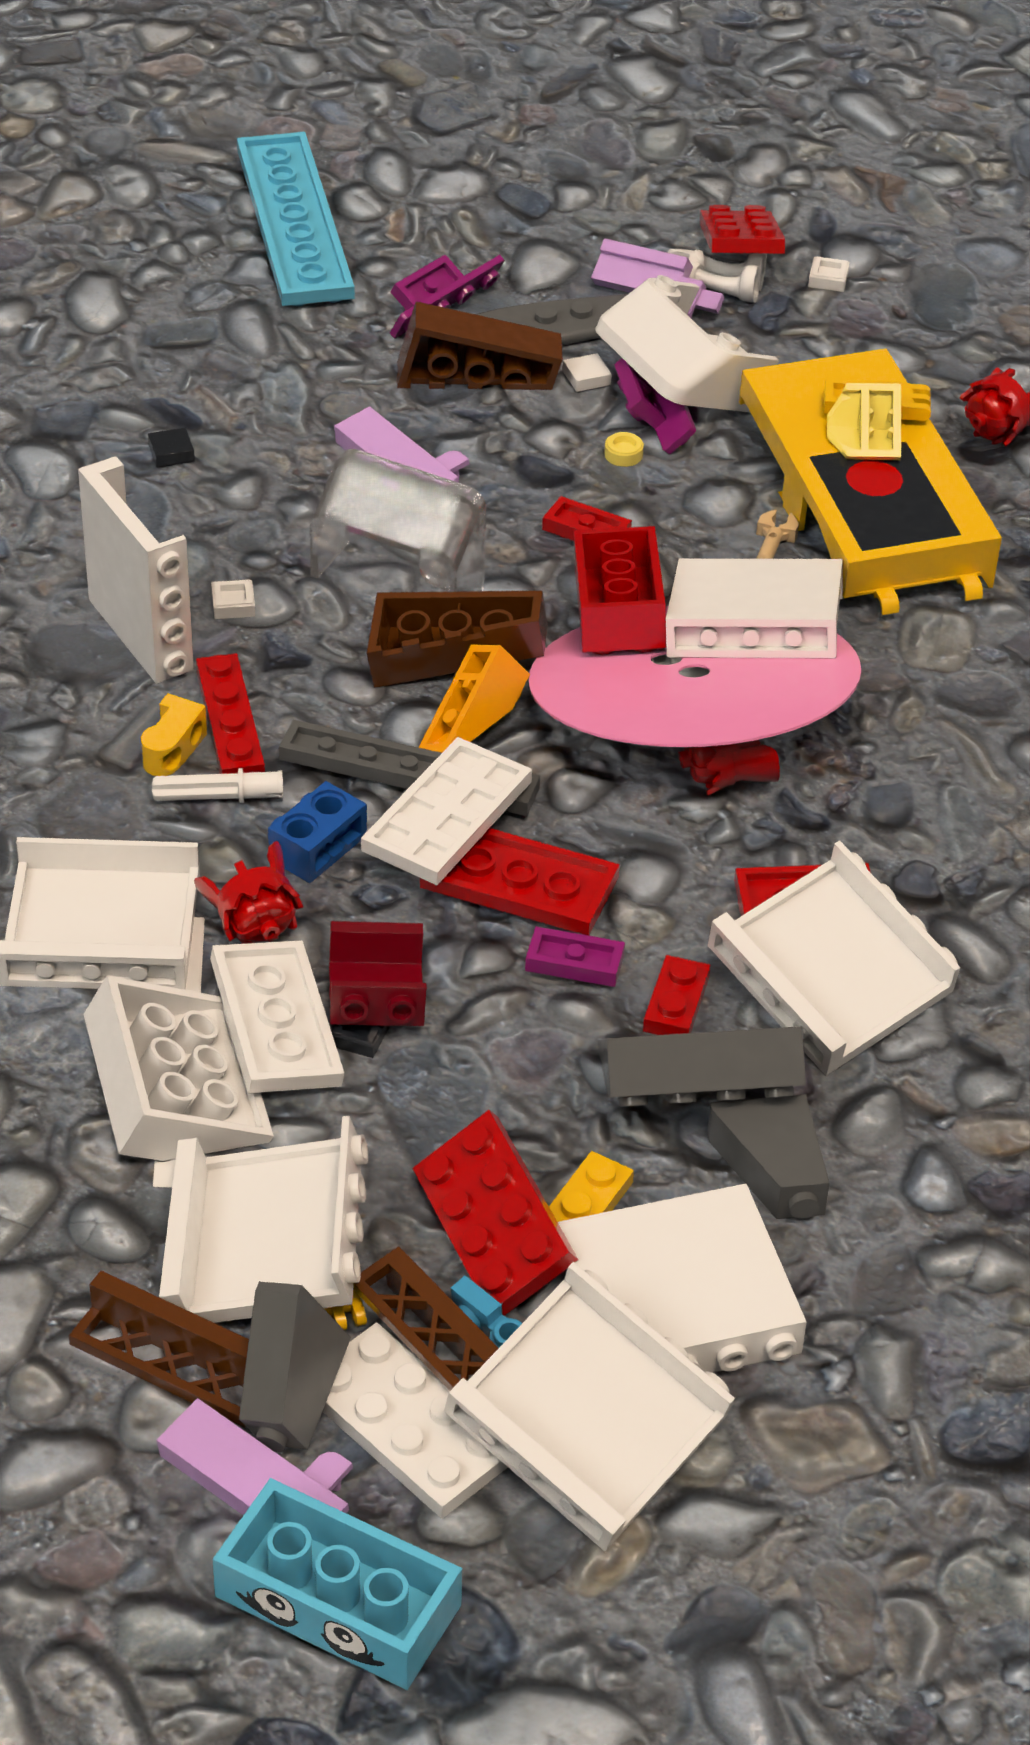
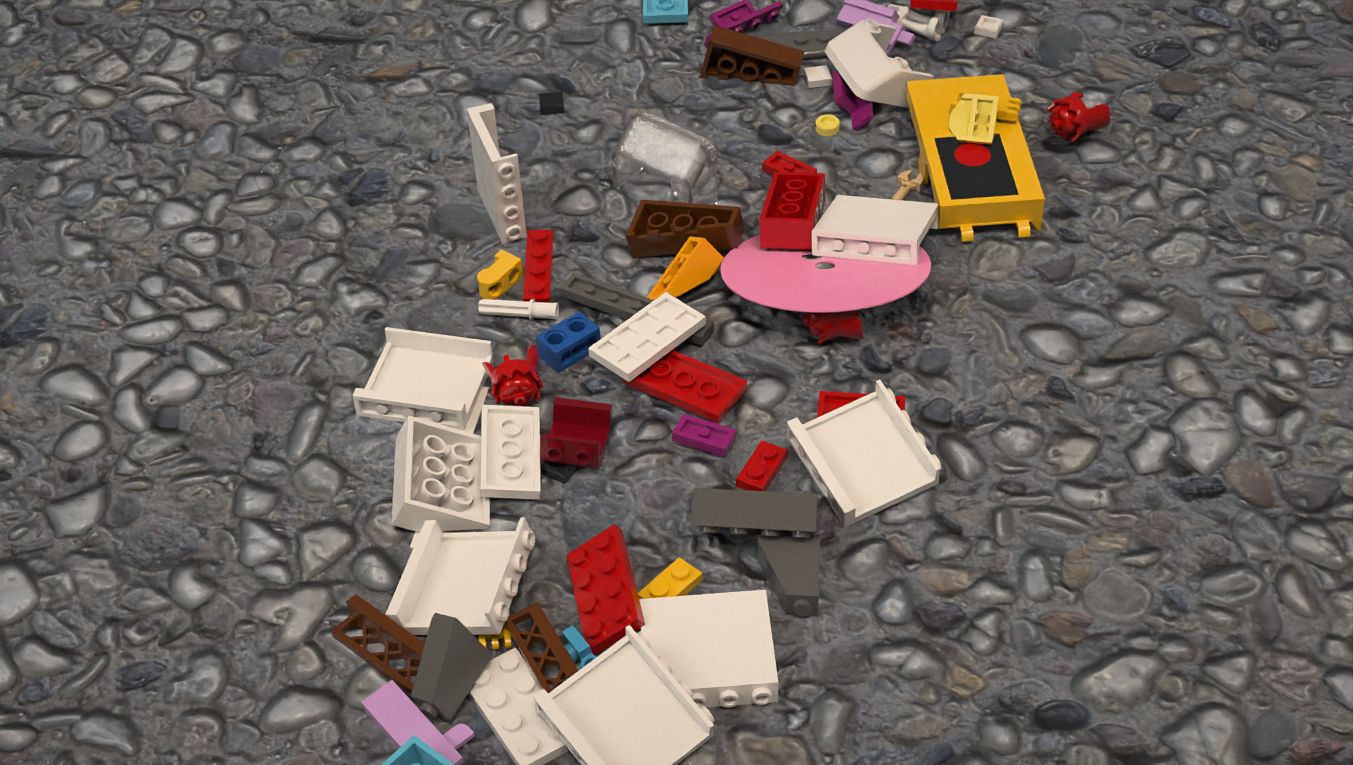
camera: 15 degrees right, 0 degrees up
white tile [211,580,255,619] -> none
lavender piece [334,406,469,493] -> none

